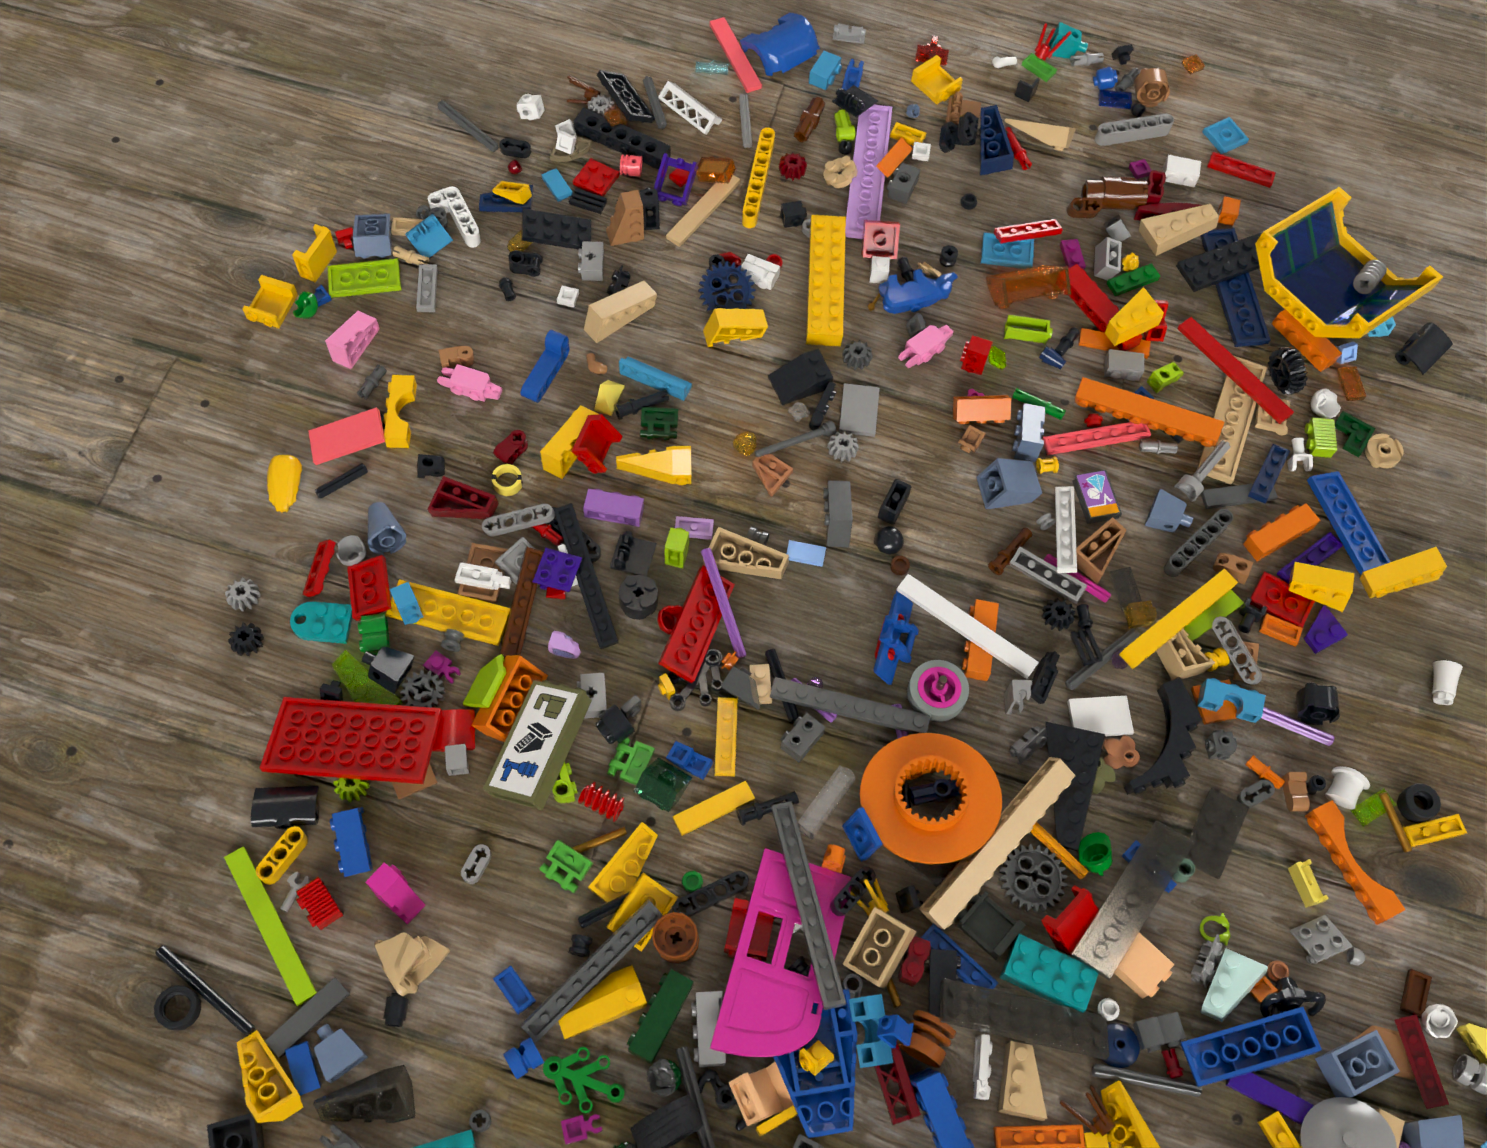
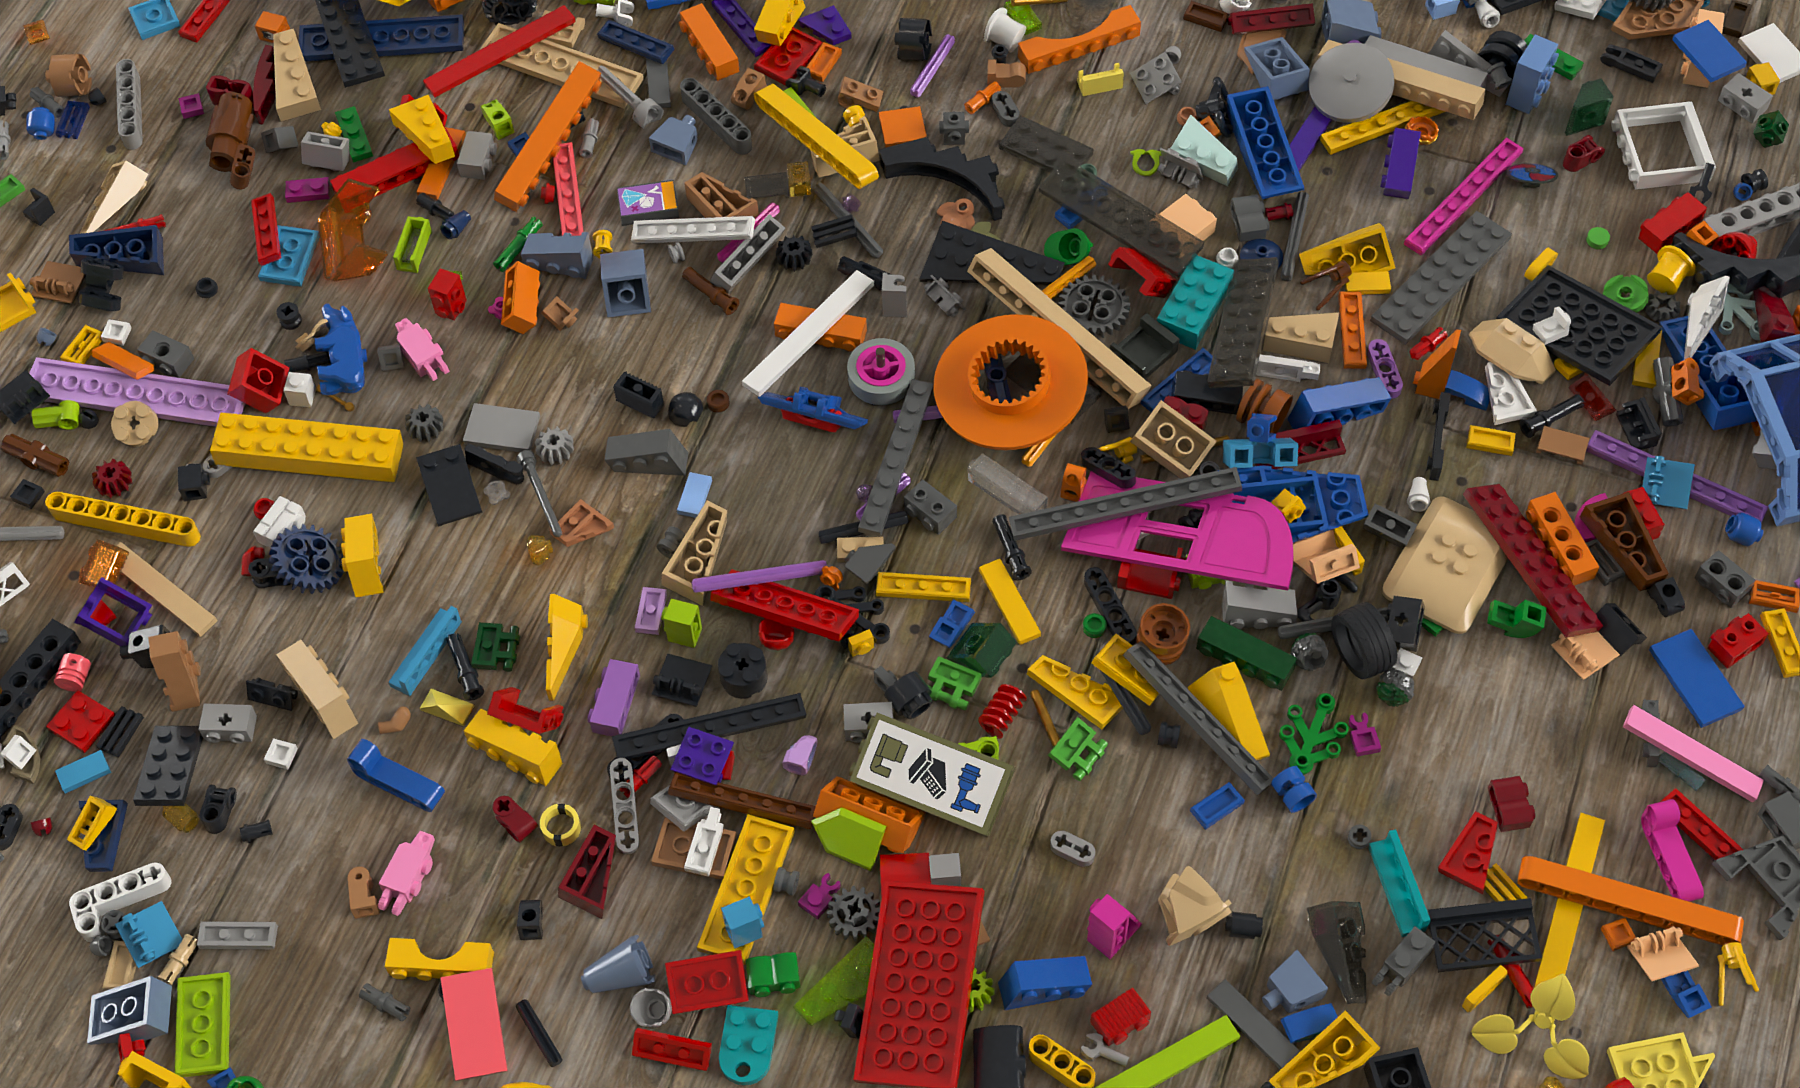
camera: 80 degrees left, 5 degrees down
bright pink wedge [325,311,380,369] -> none
black torso [361,647,414,694] -> none
blue tile [842,807,883,862] -> none
white tile [1067,696,1134,737] -> none
black pin [1076,604,1093,630] -> none
white brick [1163,155,1201,187] -> none
dark azure arch [1197,678,1266,723] -> none
light grey beam [1212,616,1262,685] -> none
none -> black plate [10,479,45,509]

